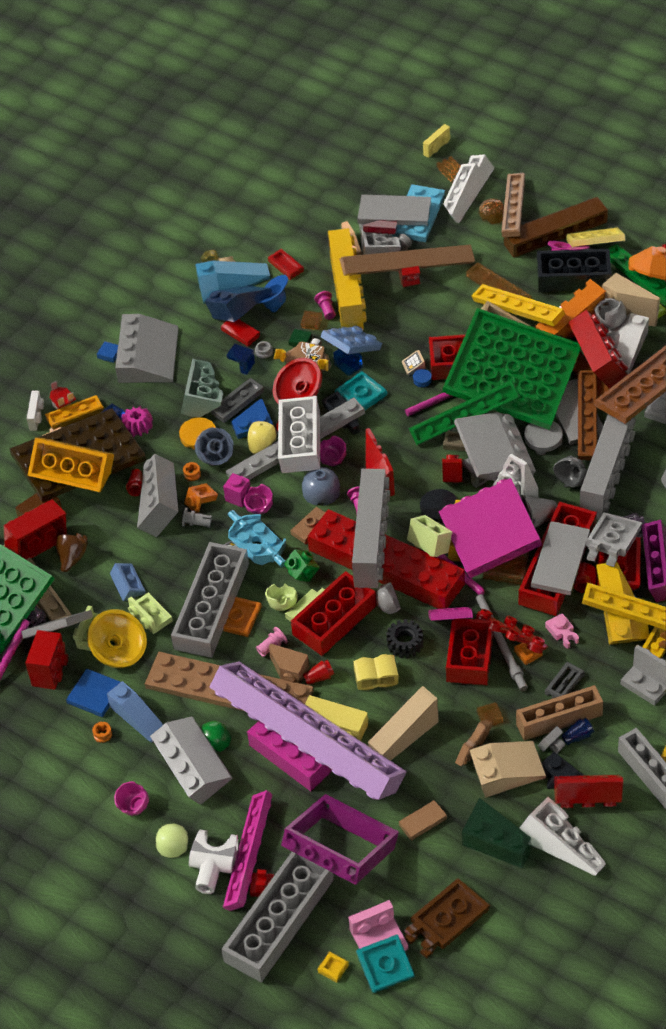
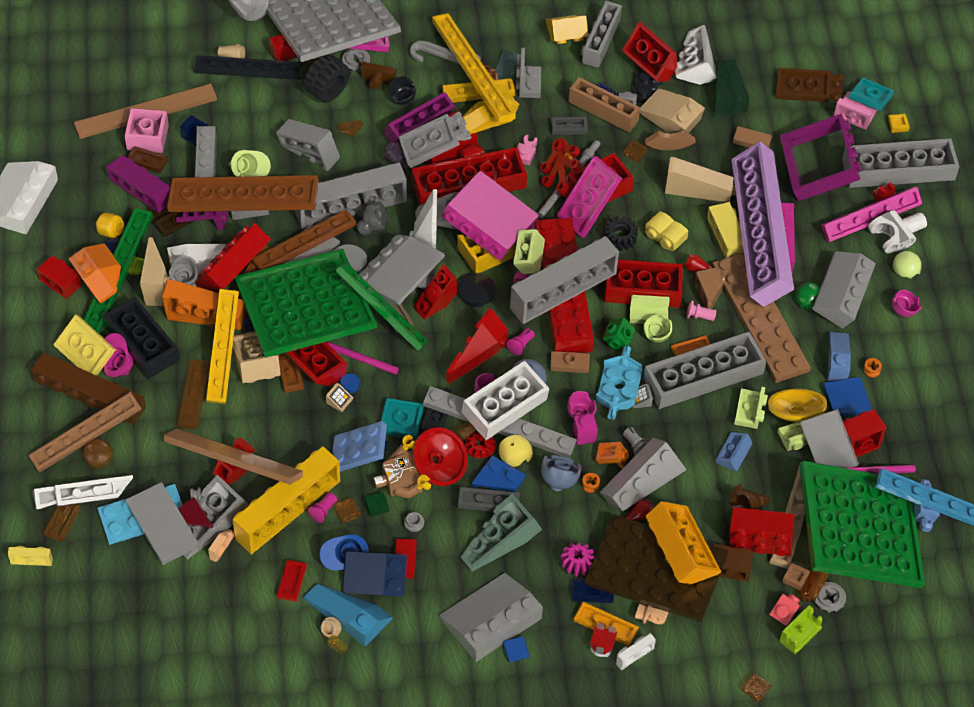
camera: 135 degrees left, 5 degrees up
light orange tile [179,417,216,450] -> none
clear blue panel [226,344,255,375] -> none
light grey tile [531,521,590,595] -> none

